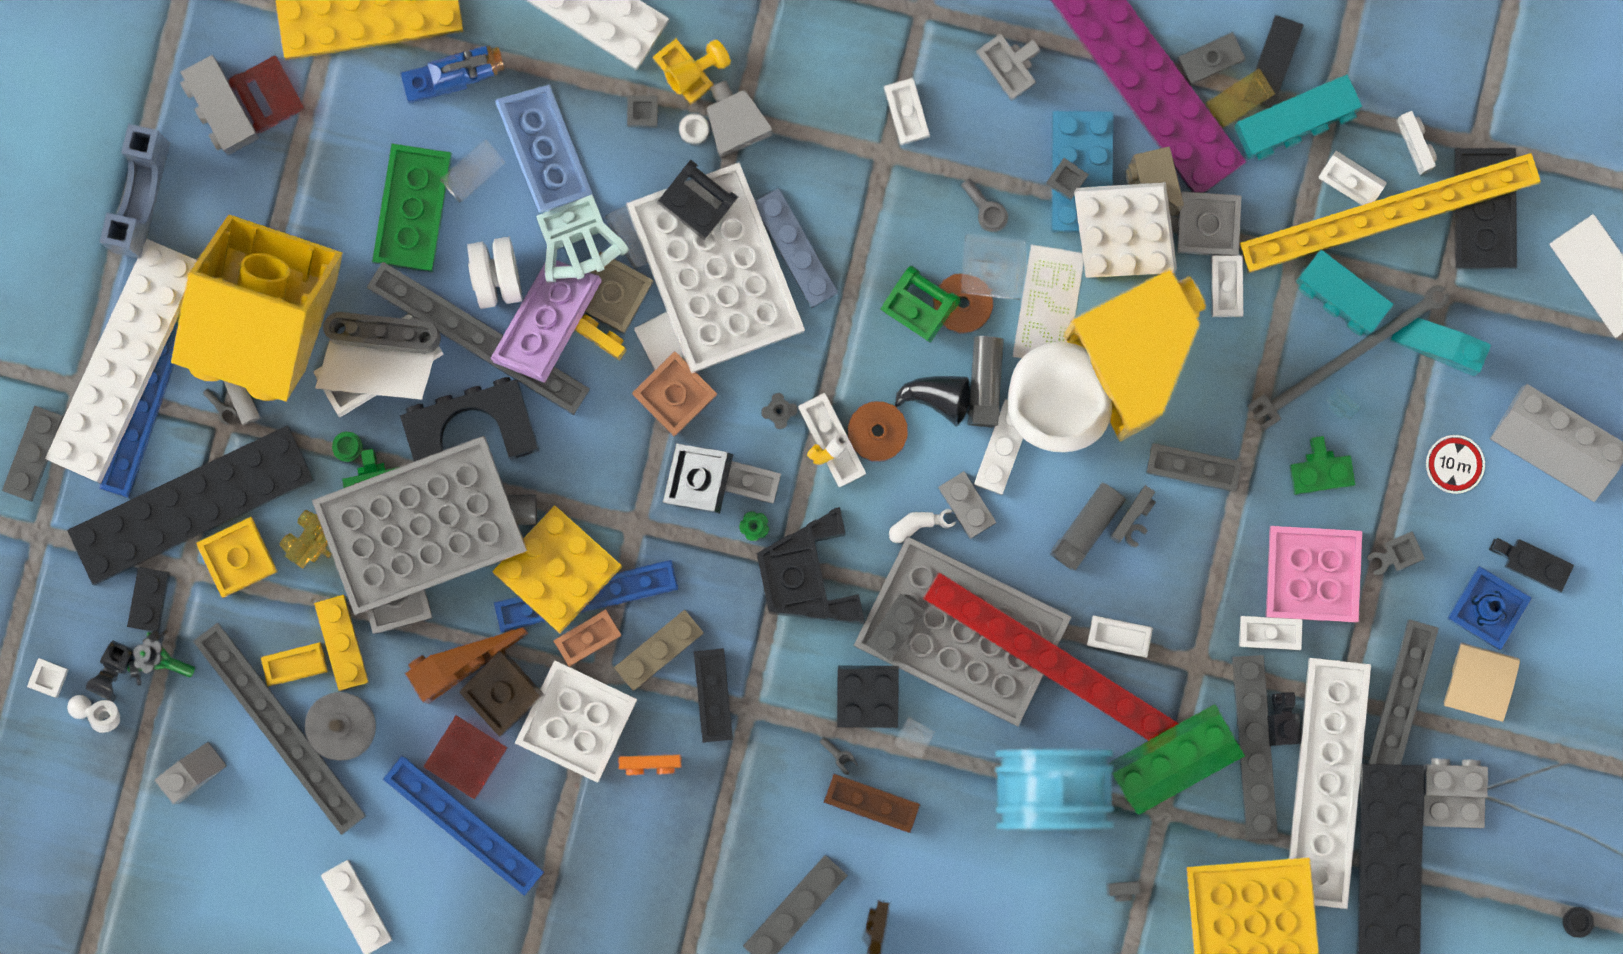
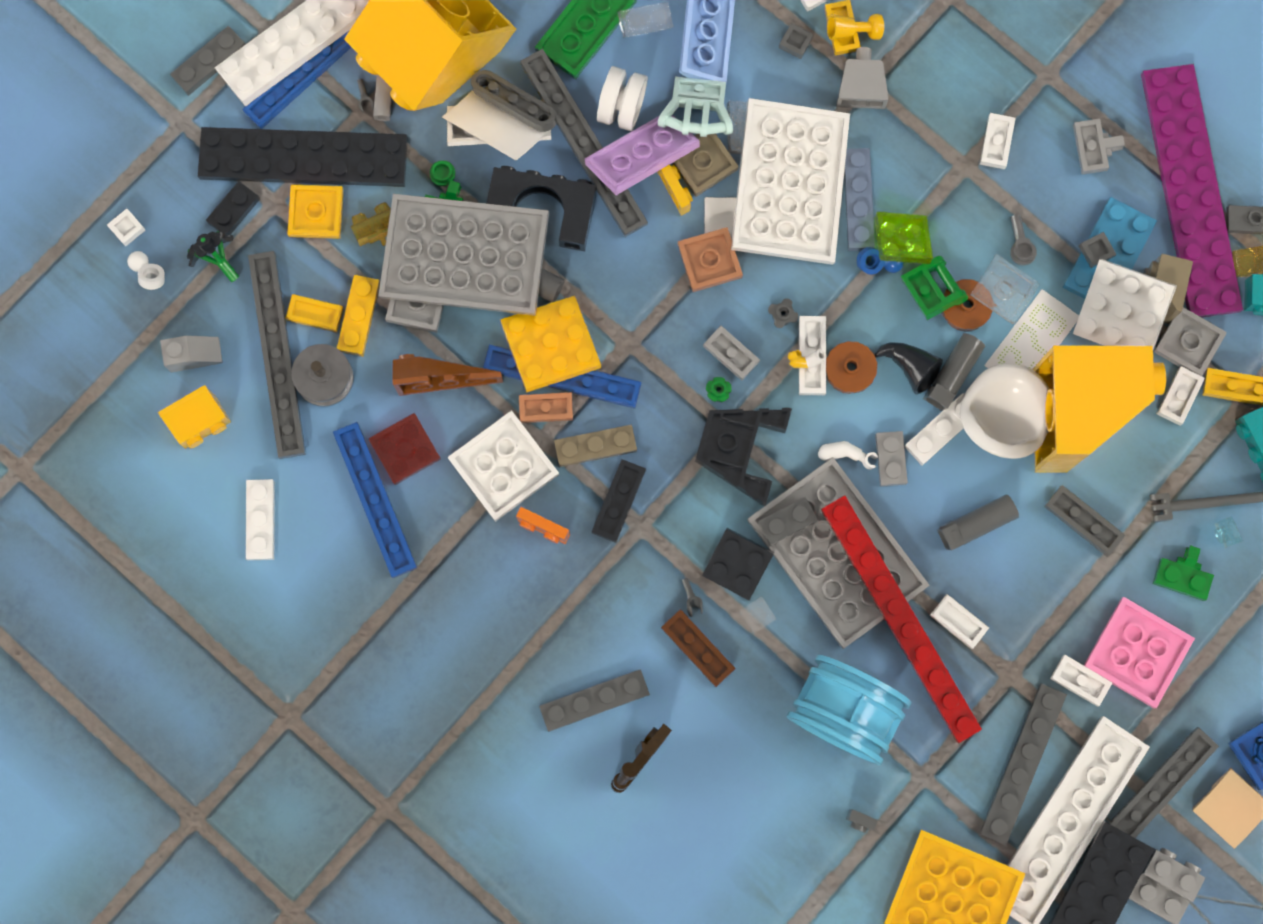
camera: 30 degrees right, 5 degrees down
black leg [86,640,134,702] -> none
dark brown plate [459,650,544,737] -> none
black plate [657,160,738,240] -> none
plate [663,444,734,514] -> none
white tile [679,114,710,145] -> none
green slope [1108,704,1245,815] -> none
dark grey plate [1110,485,1156,548] -> none
black plate [1267,692,1301,746] -> none
dark grey plate [1367,531,1425,575] -> none
none -> yellow slope [158,385,231,449]
none -> blue plate [856,247,904,275]
none -> clear neon green plate [874,212,933,264]

